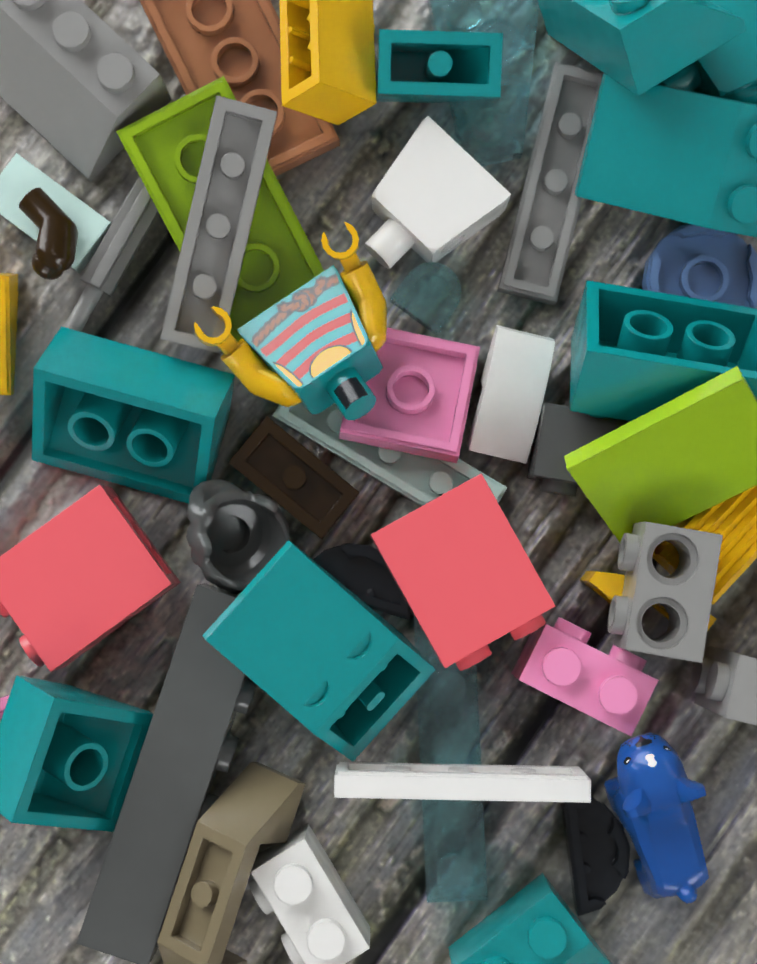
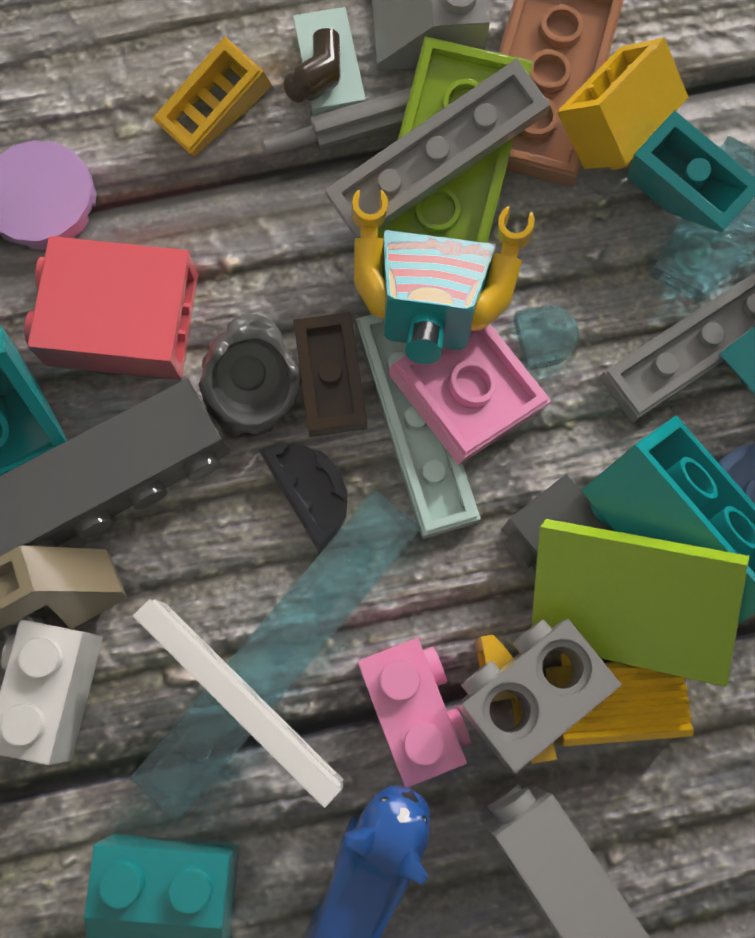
camera: 40 degrees right, 10 degrees down
teal slope [32,326,235,504] -> none
teal slope [202,540,436,762] -> none
white torso [364,116,511,269] -> none
coral brick [370,473,556,671] -> none
white slope [467,325,555,464] -> none
black tile [561,797,630,916] -> none

